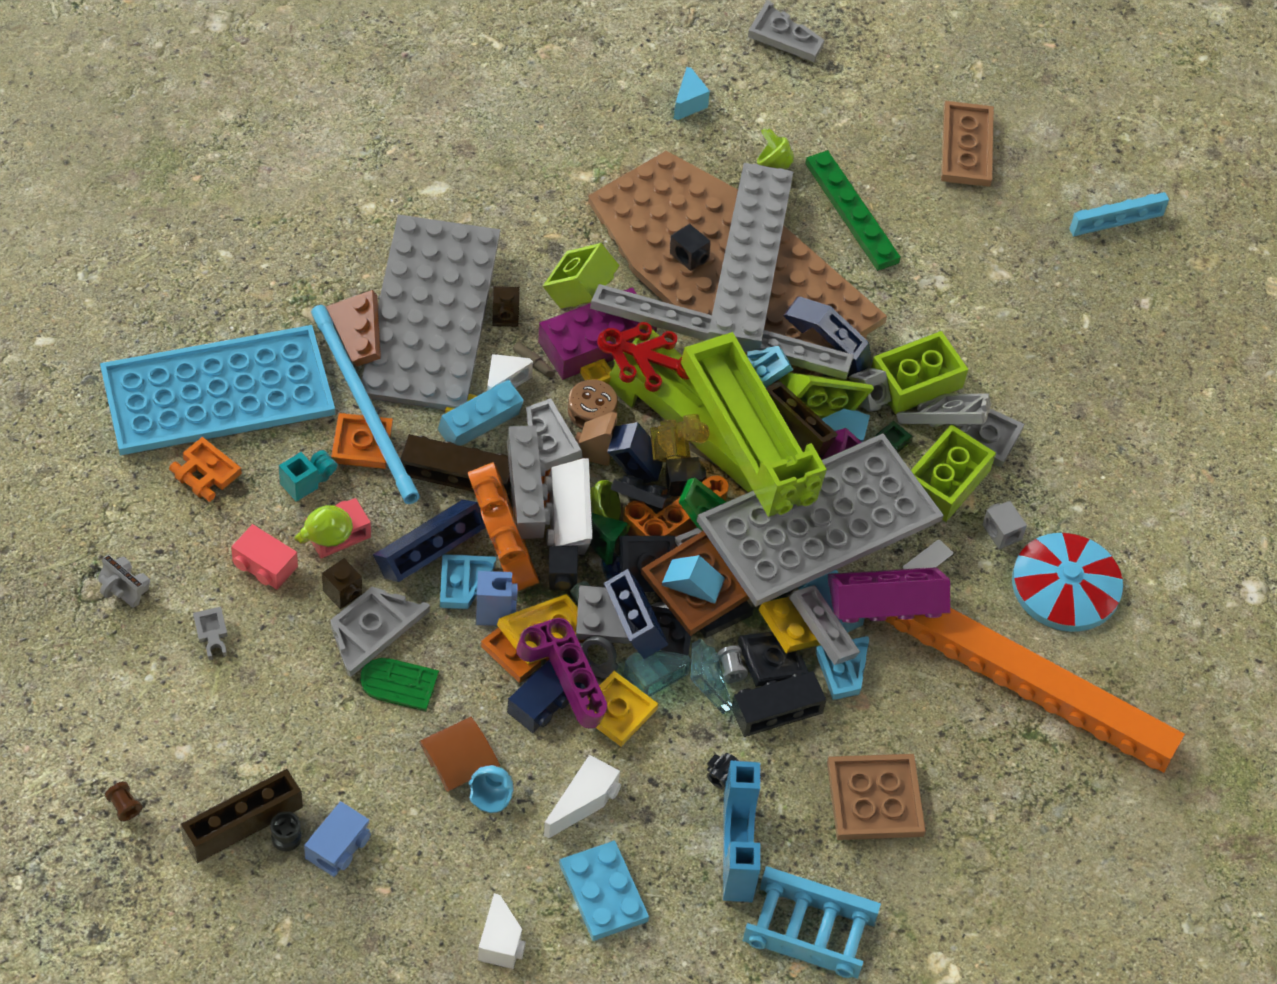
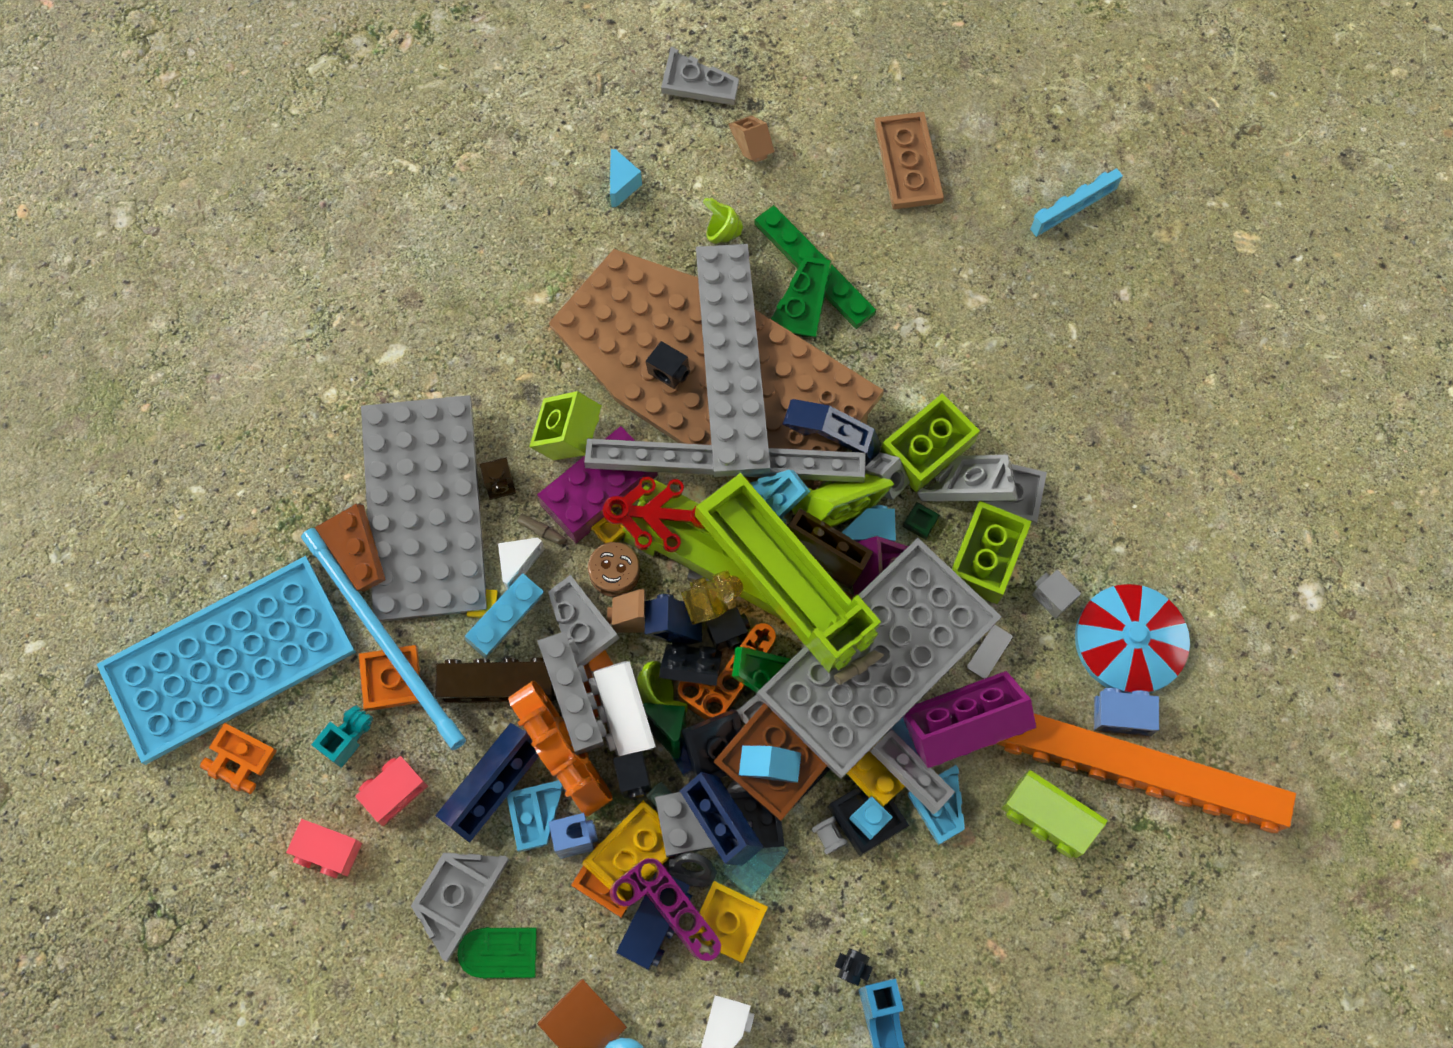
camera: 10 degrees left, 15 degrees up
light grey hips [98,555,150,608] -> none
light grey plate [193,607,228,660] -> none
lime hat [294,505,353,547] -> none
dark brown brick [322,558,362,609] -> none
clear light blue wing [691,639,732,714] -> none
black brick [731,671,827,737] -> none
medium nougat plate [827,754,926,840] -> none
none -> medium nougat slope [729,116,775,162]
none -> green wing [771,256,831,339]
none -> dark tan piece [834,650,885,685]
none -> medium azure plate [849,796,893,840]
none -> lime slope [1001,770,1108,858]
none -> medium blue brick [1094,688,1159,736]

